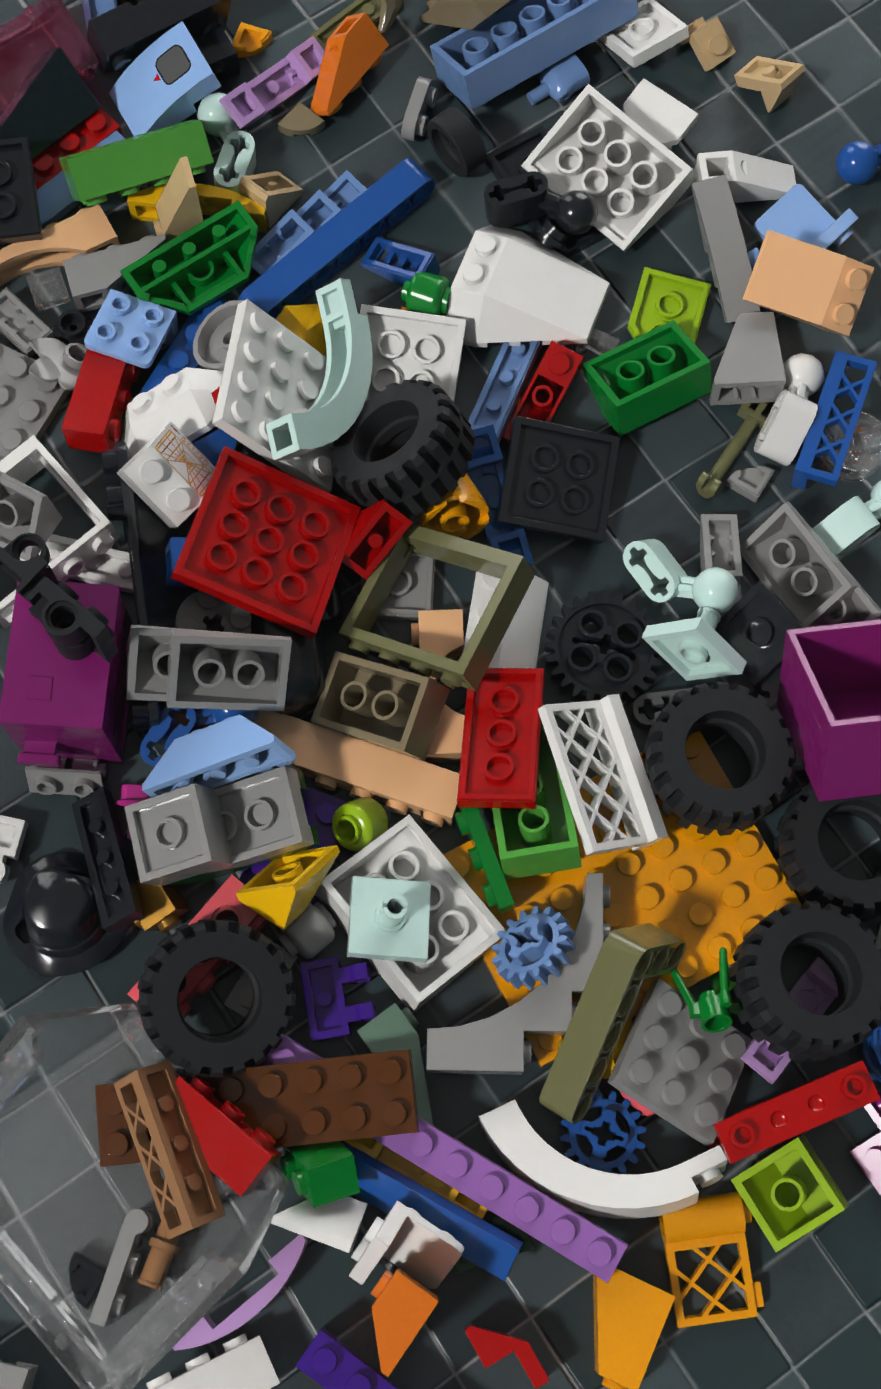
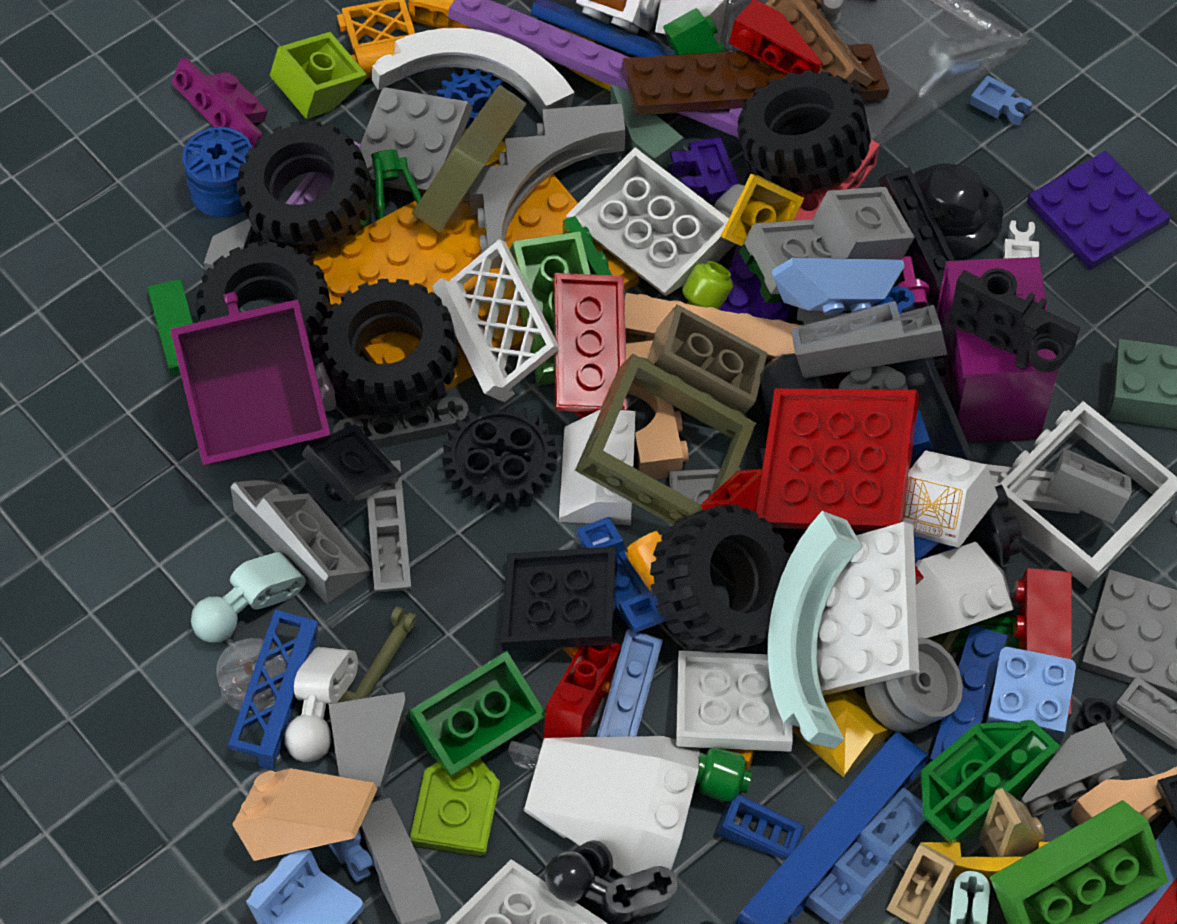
camera: 175 degrees right, 15 degrees down
clear tile [26,267,71,312] -> none
light grey plate [29,338,87,391] -> none
light aqua tile [347,876,431,963] -> none
medium blue gear [492,906,576,990] -> none
light aqua beam [623,539,739,614] -> none
light aqua tile [642,607,747,681] -> none
red fence [707,1060,881,1164] -> none
light grey tile [725,466,775,503] -> none

